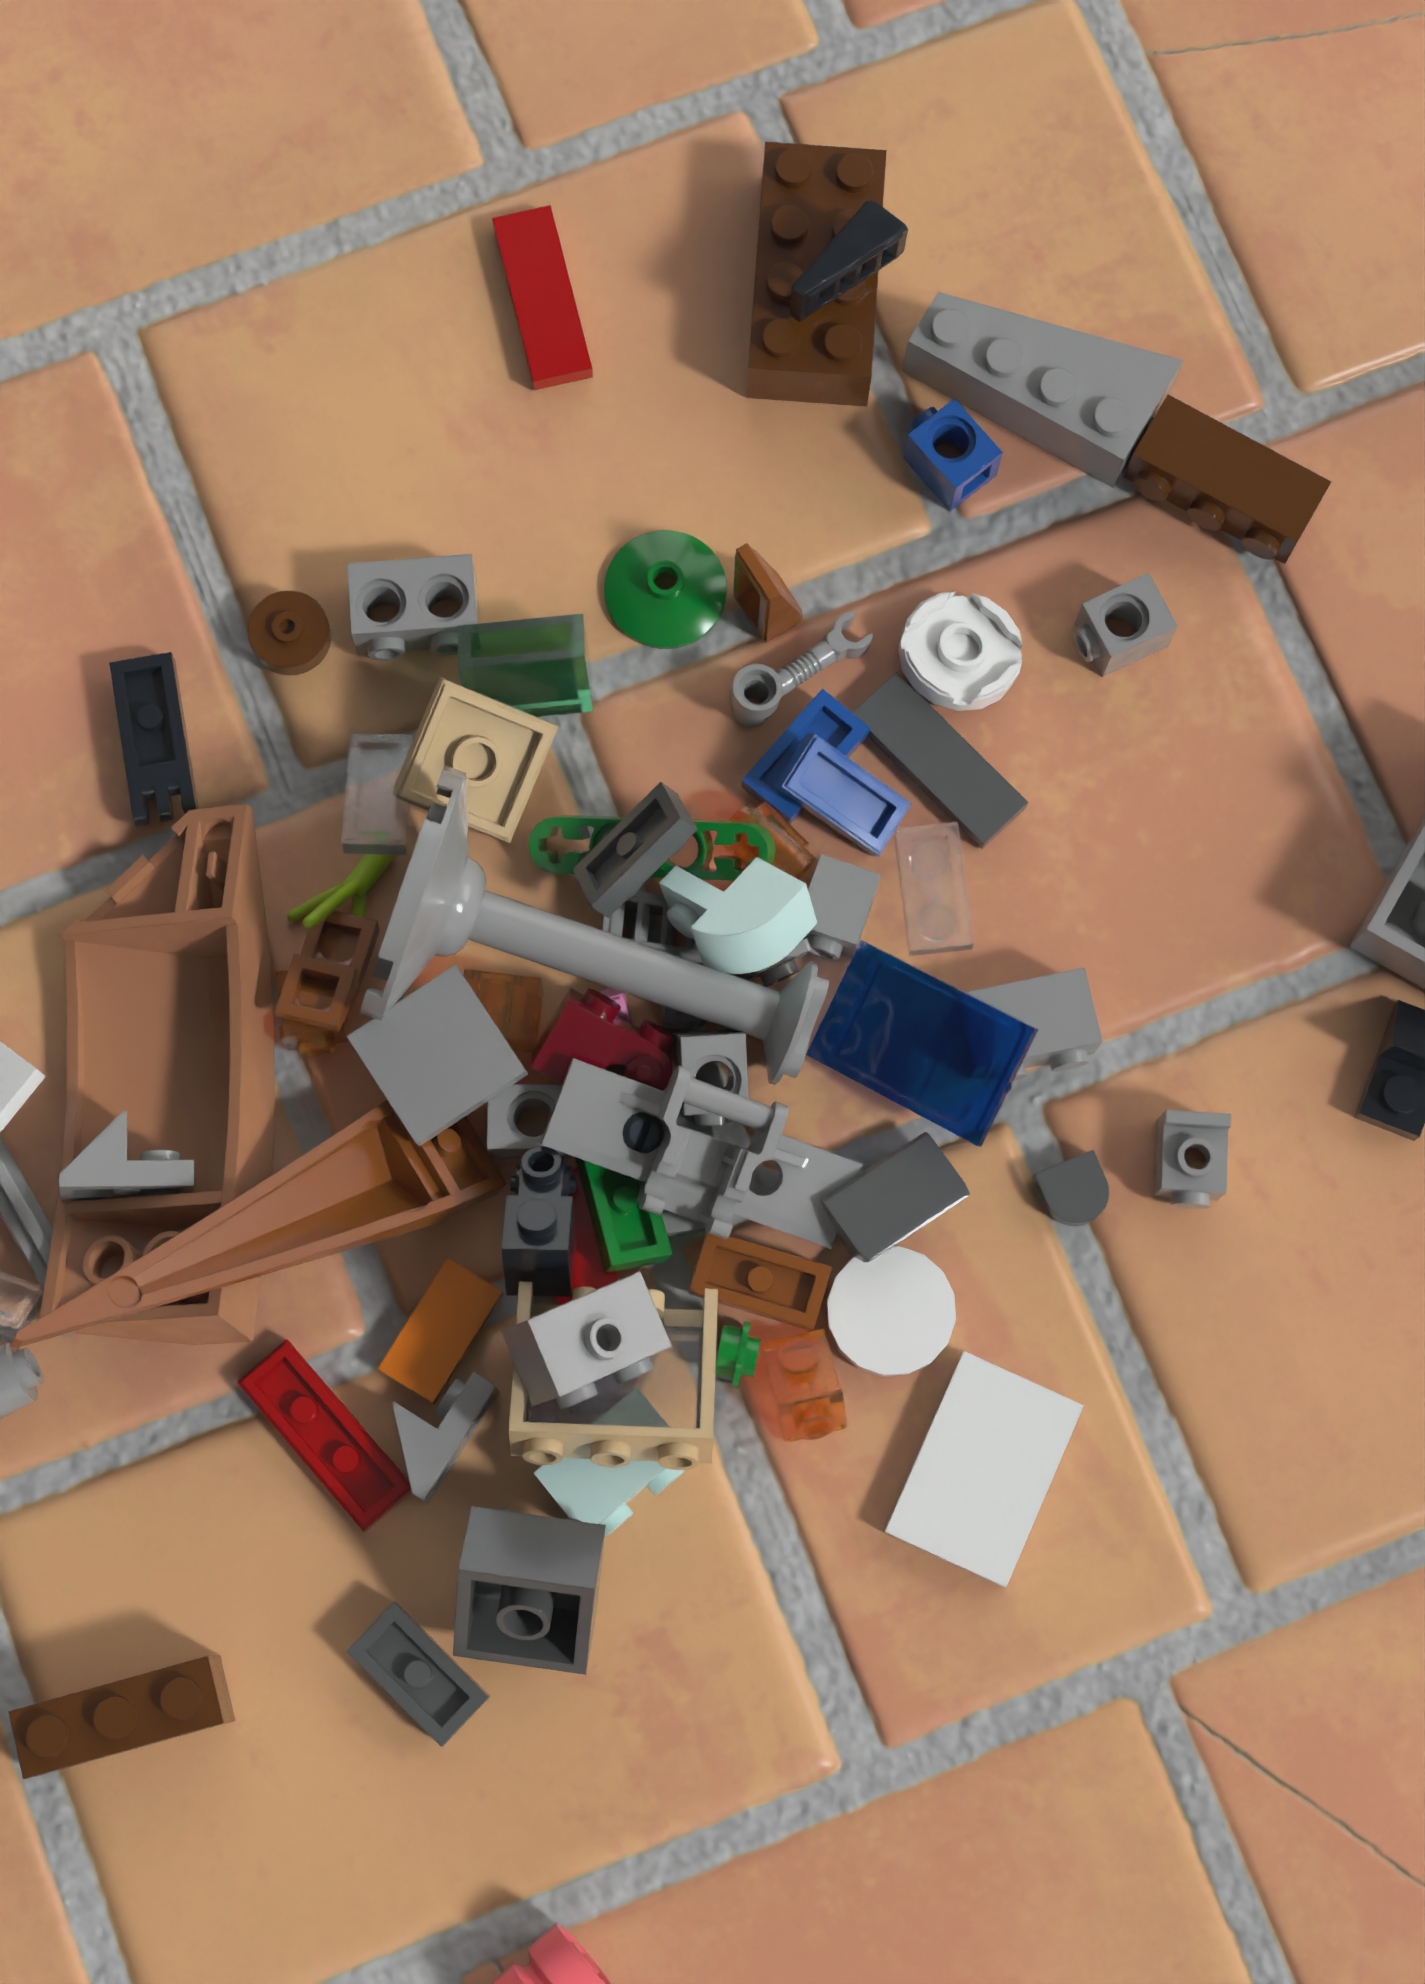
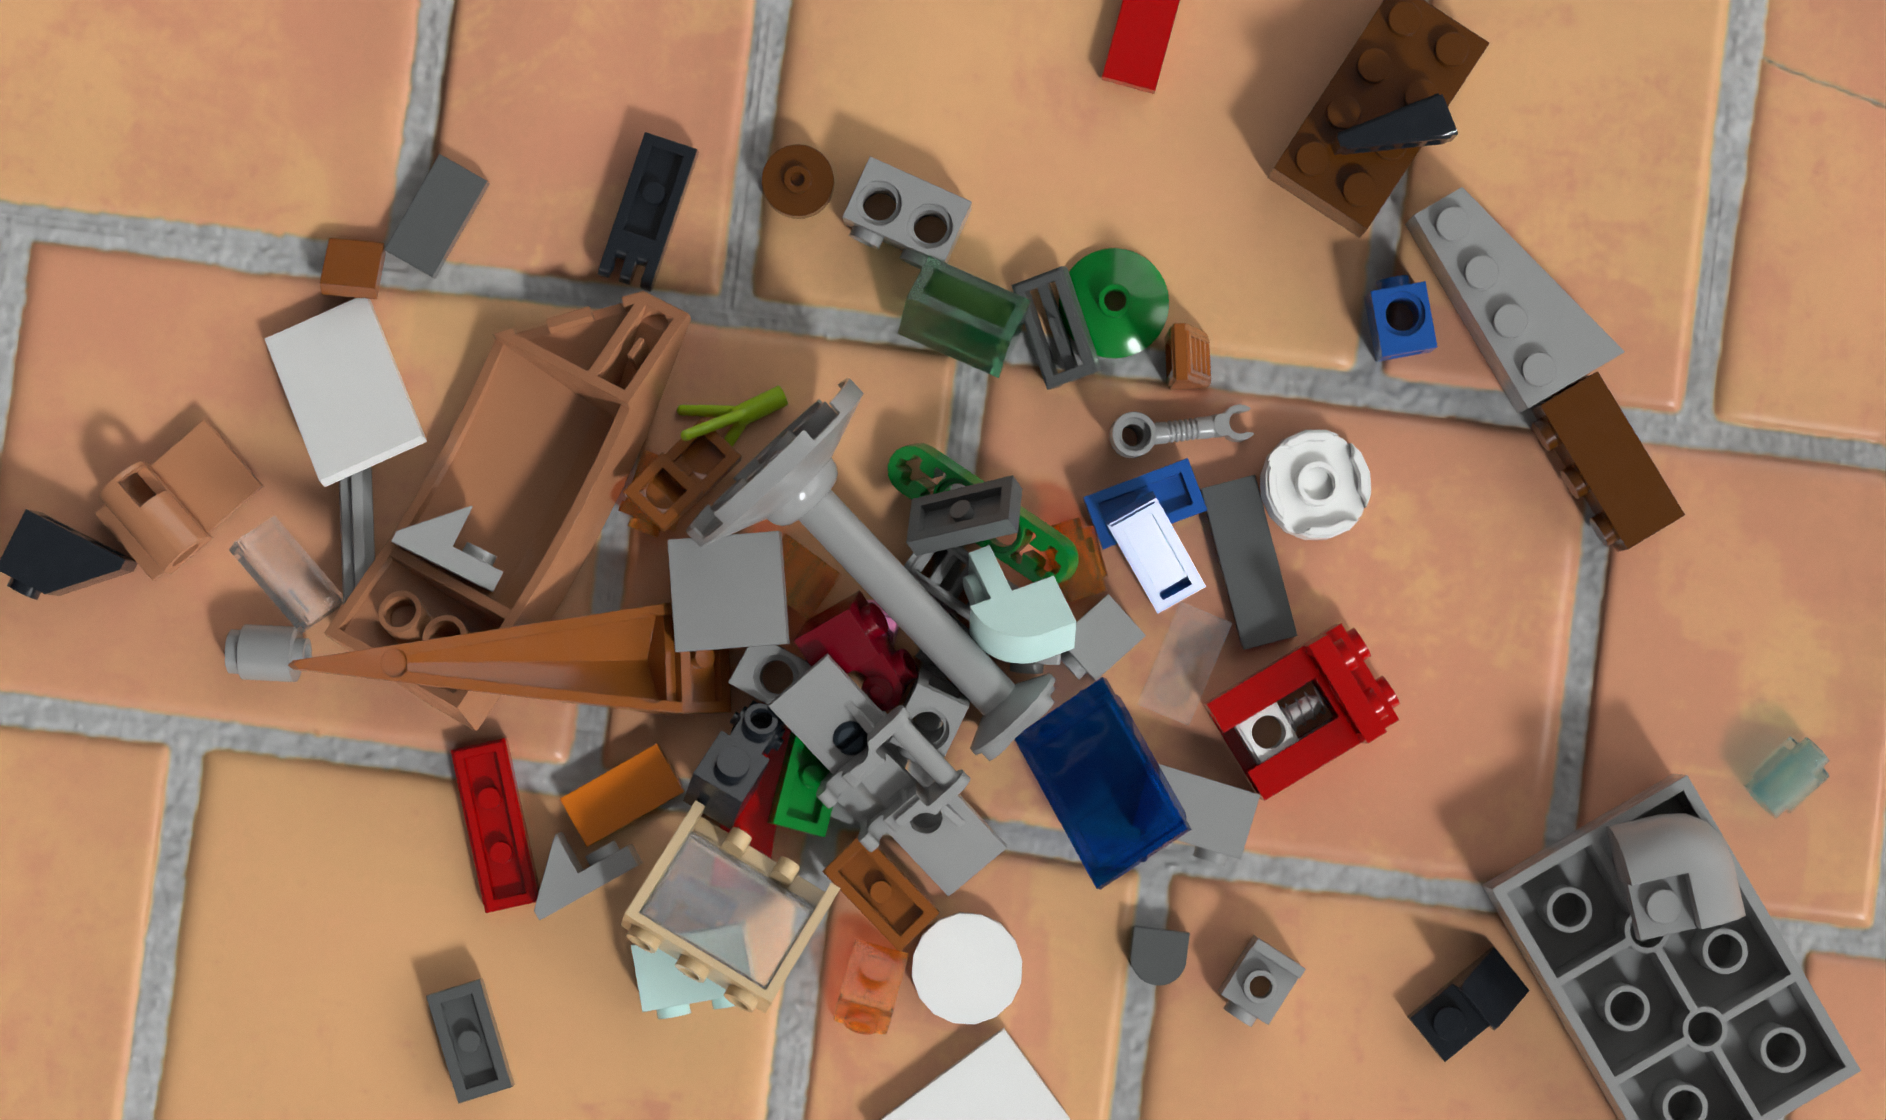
camera: 40 degrees right, 10 degrees up
reddish brown brick [8,1655,236,1779] -> none
clear tile [341,733,414,855] -> none
tan tile [391,677,558,843] -> none
dark grey brick [453,1506,606,1675] -> none
light grey brick [501,1272,672,1410] -> none
green plate [715,1321,761,1389] -> none
dark grey slope [820,1132,970,1262] -> none
light grey brick [1073,573,1178,677] -> none
none -> dark grey tile [1011,266,1103,390]
none -> red brick [1203,623,1400,801]

